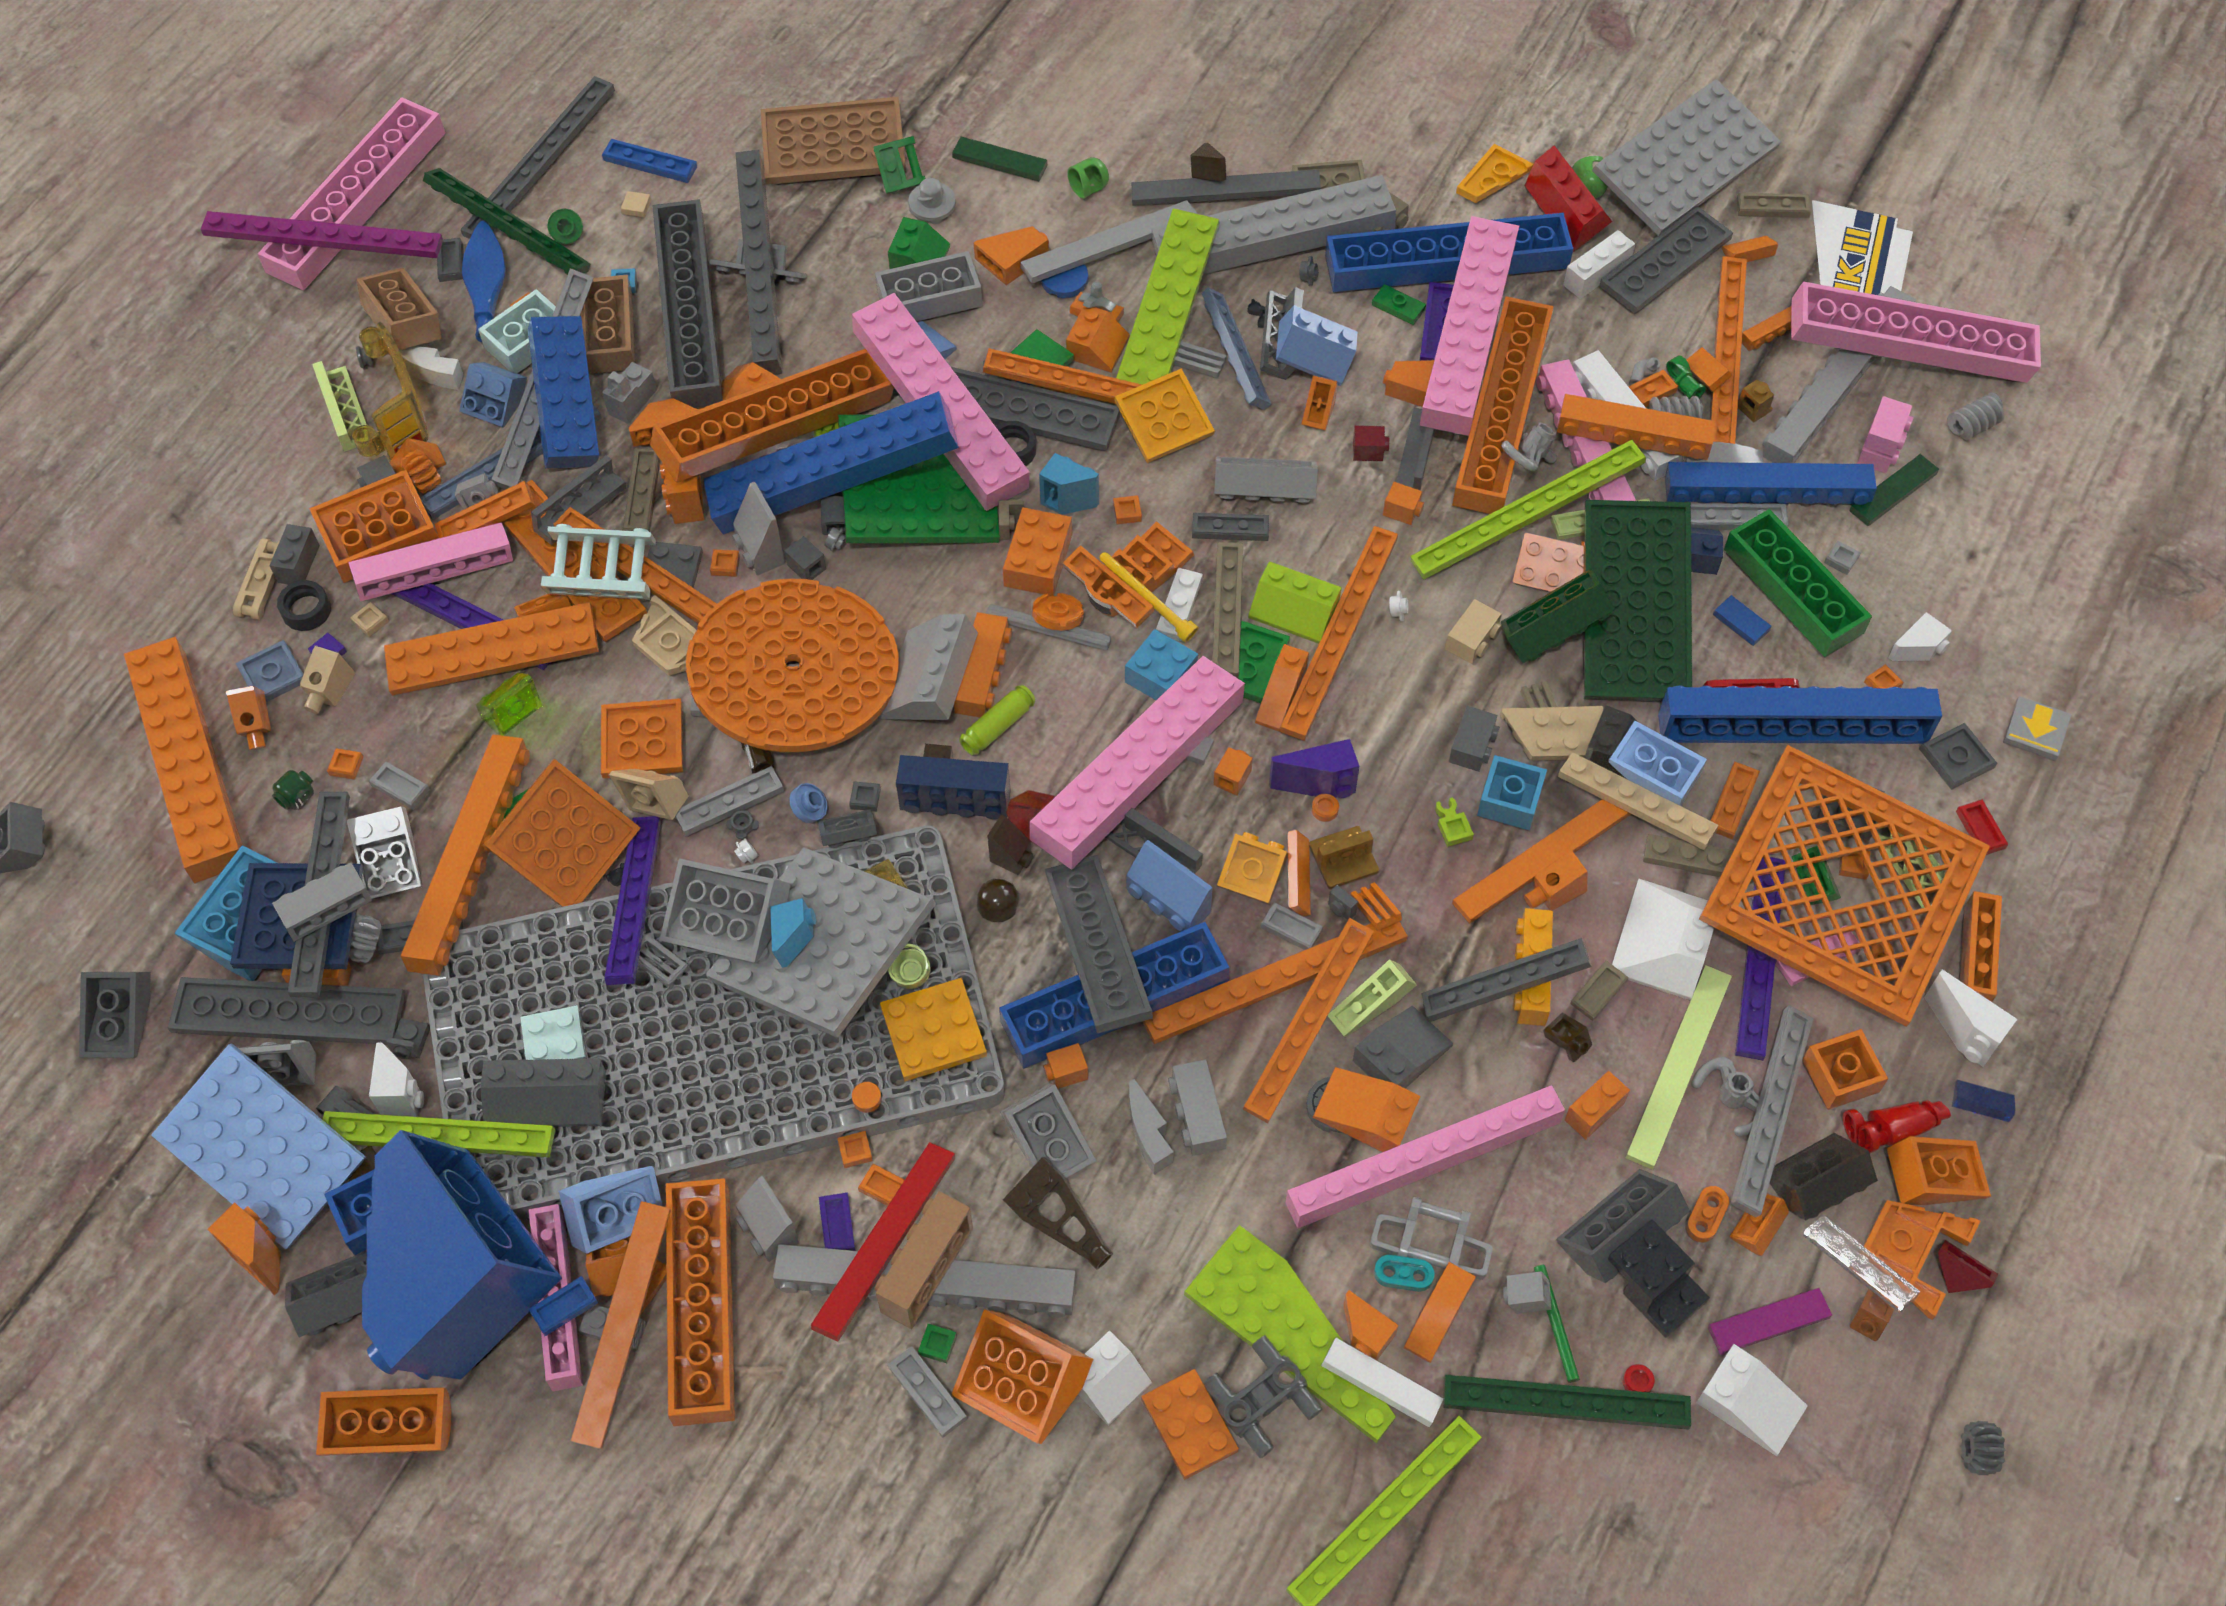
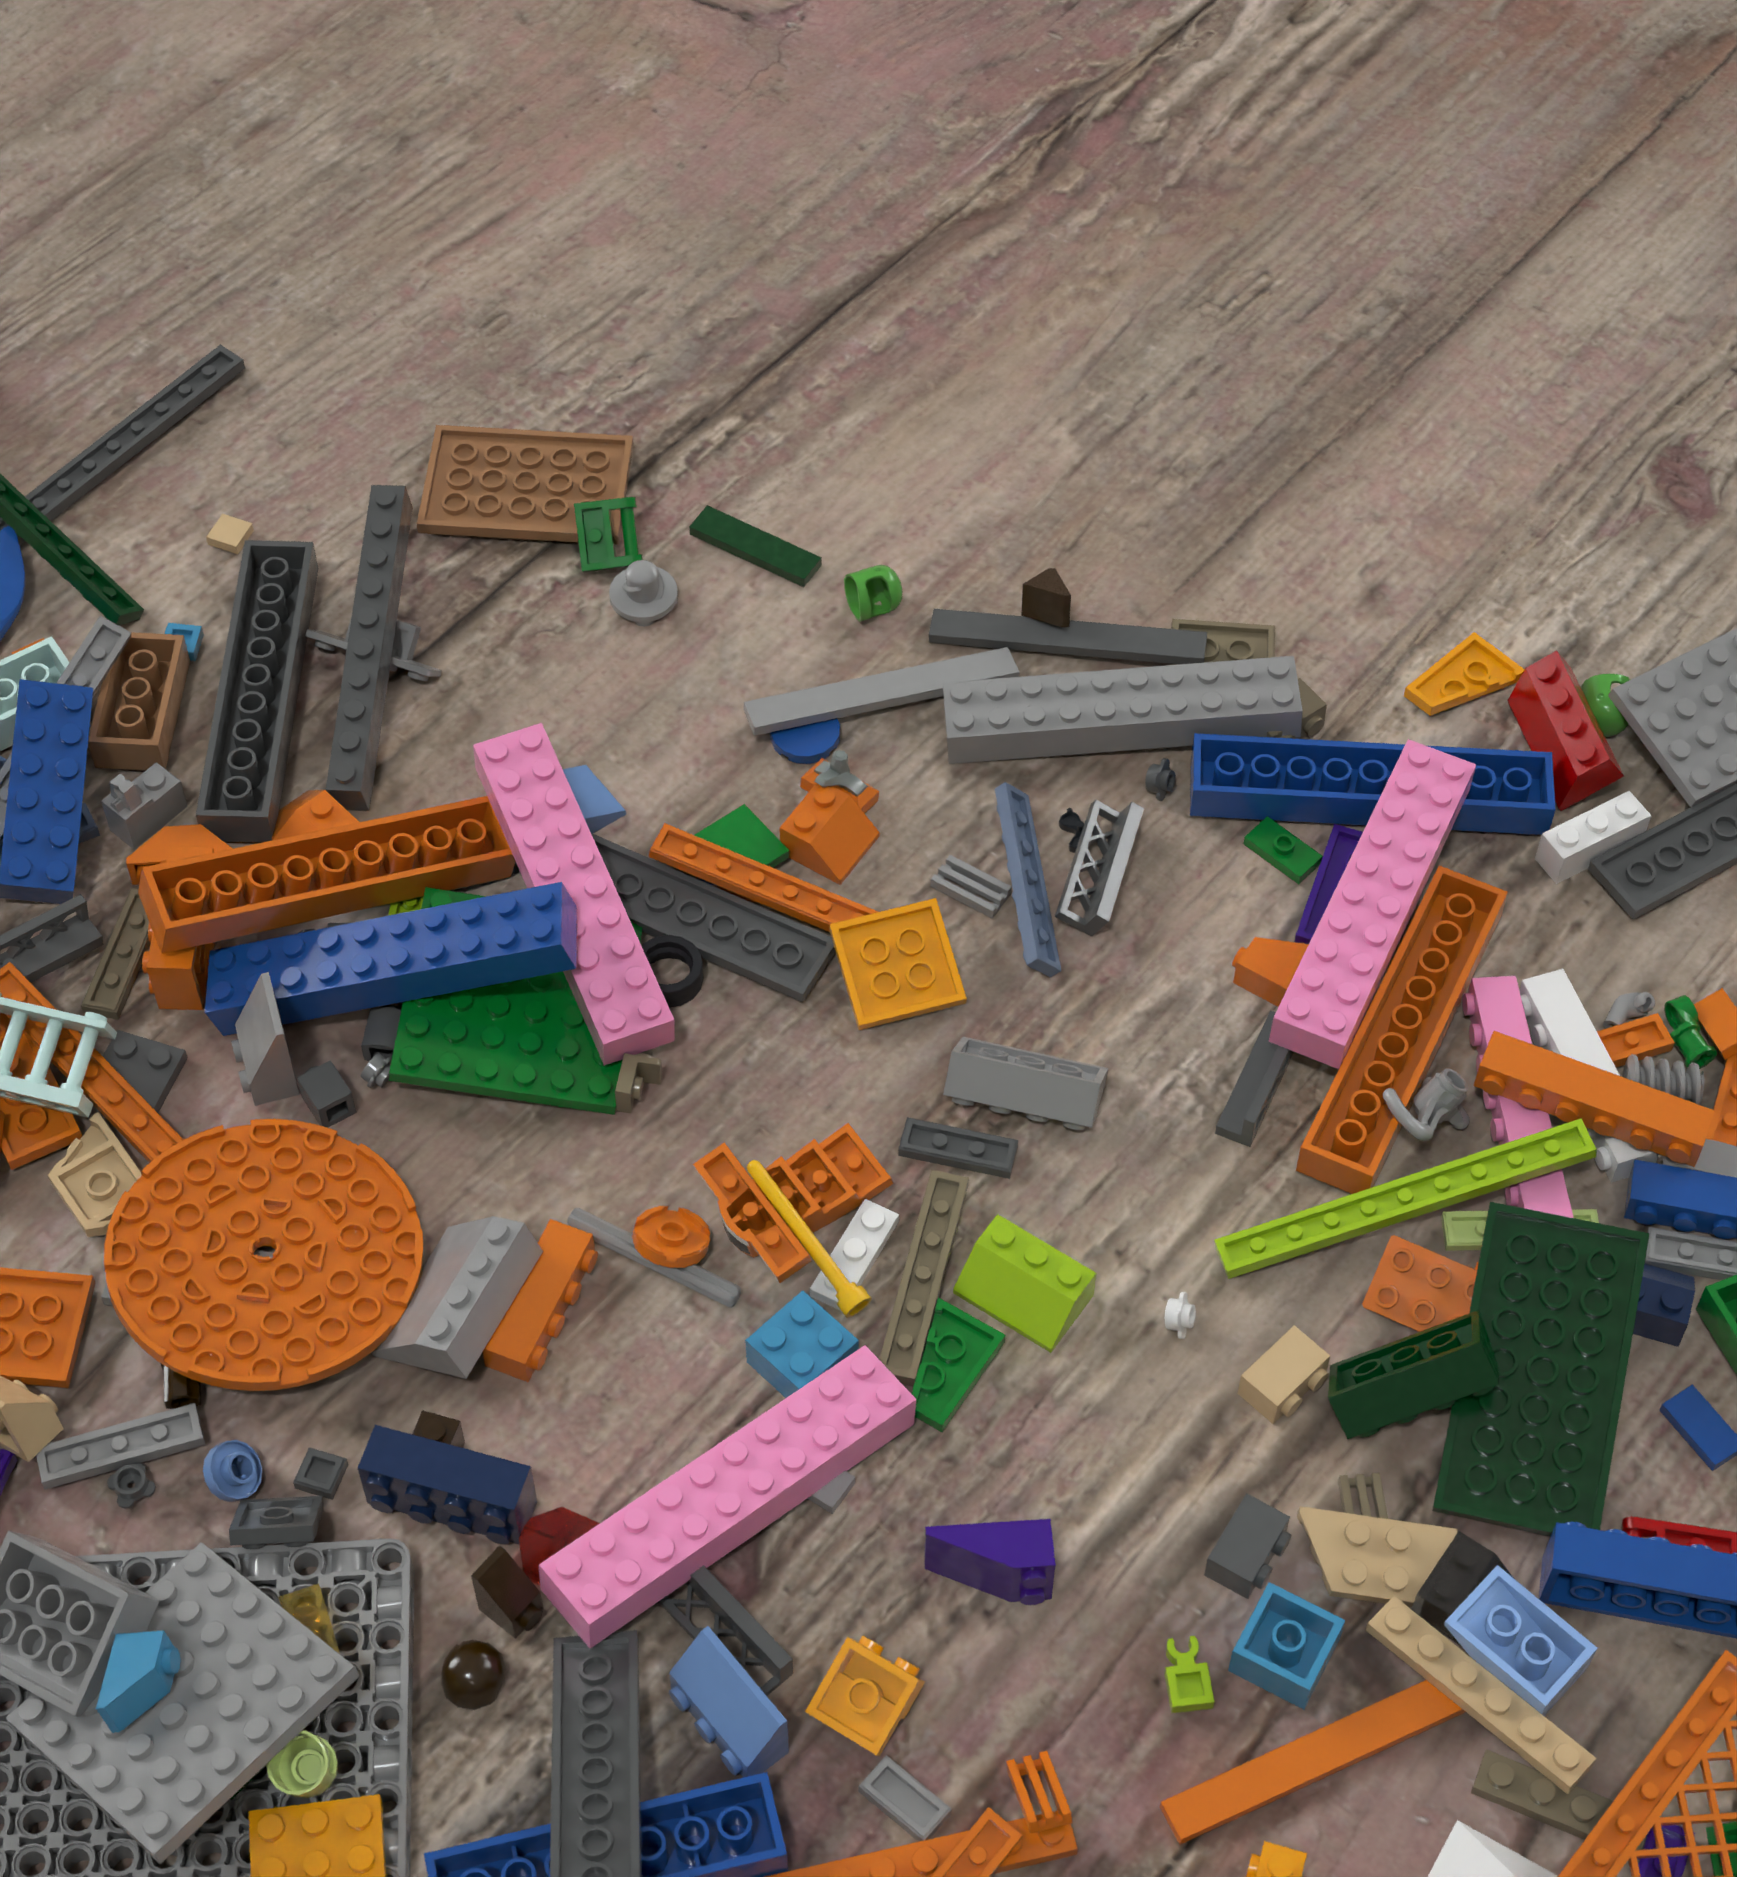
camera: 10 degrees right, 5 degrees down
green plate [547,208,584,244] -> none
blue tile [602,139,697,183] -> none
orange tile [710,549,740,577] -> none
white plate [734,839,759,864] -> none
light grey brick [875,251,983,321] -> none
green slope [888,217,950,269] -> none
lime axle [959,685,1035,755] -> none
orange slope [974,226,1049,286] -> none
orange brick [1003,507,1073,596] -> none
dark azure slope [1039,453,1099,515] -> none
orange tile [1113,495,1142,524] -> none
lime plate [1116,208,1219,385] -> none
orange brick [1213,747,1253,796] -> none
orange slope [1255,644,1309,732] -> none
medium blue slope [1276,305,1358,386] -> none
orange plate [1280,526,1398,741] -> none
orange tile [1288,830,1311,917] -> none
orange slope [1302,375,1338,430] -> none
pearl gold bracket [1309,826,1379,889] -> none
orange tile [1312,794,1339,822] -> none
dark grey plate [1328,885,1358,920] -> none
dark red brick [1353,425,1390,461] -> none
orange brick [1383,482,1424,525] -> none
orange torso [1524,850,1588,911] -> none
orange tile [1710,761,1760,840] -> none

